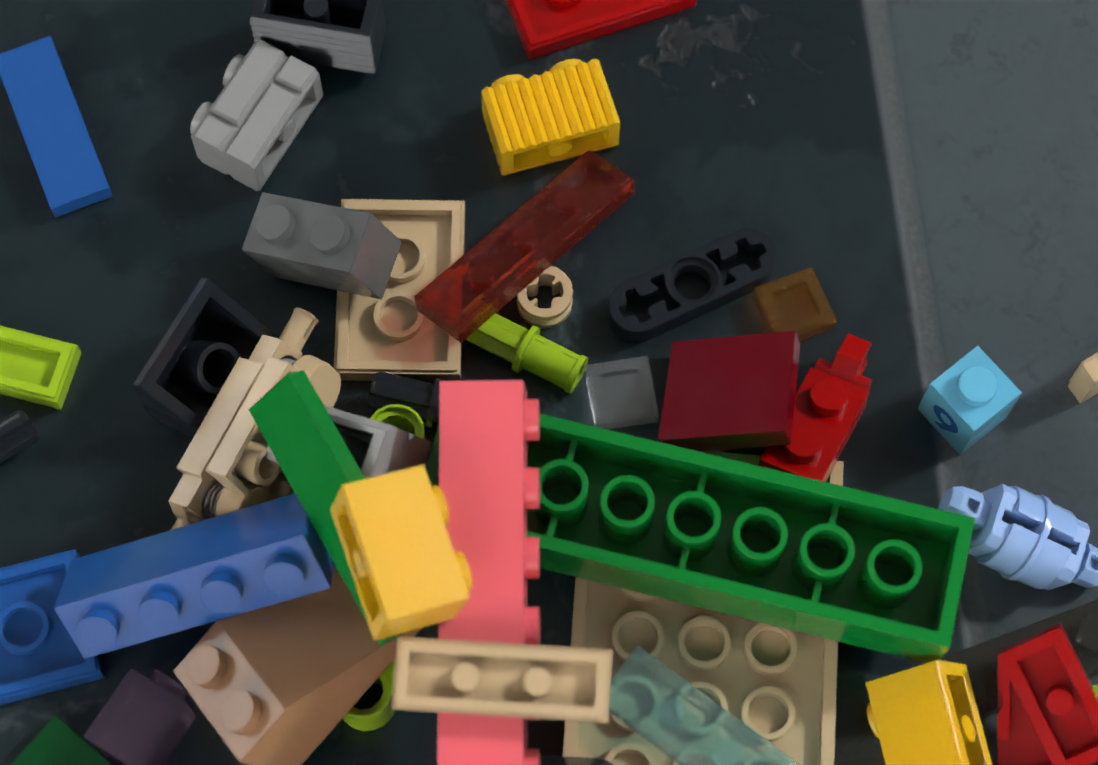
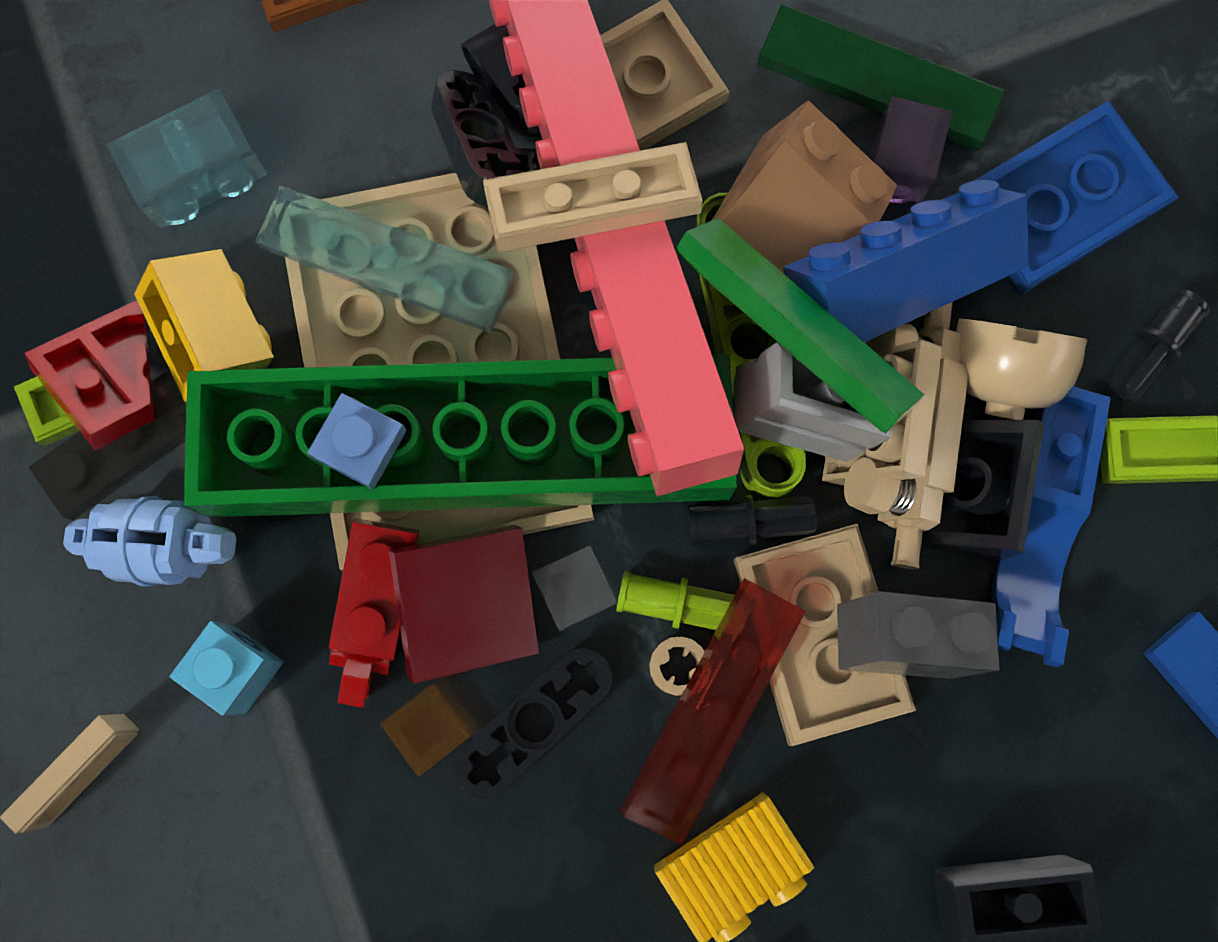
camera: 165 degrees right, 10 degrees up
light grey brick [190,39,323,191] -> none
yellow brick [330,465,472,641] -> none
none -> medium blue plate [307,393,407,490]
none -> tan cylinder [955,319,1088,420]
none -> blue piece [991,386,1111,668]

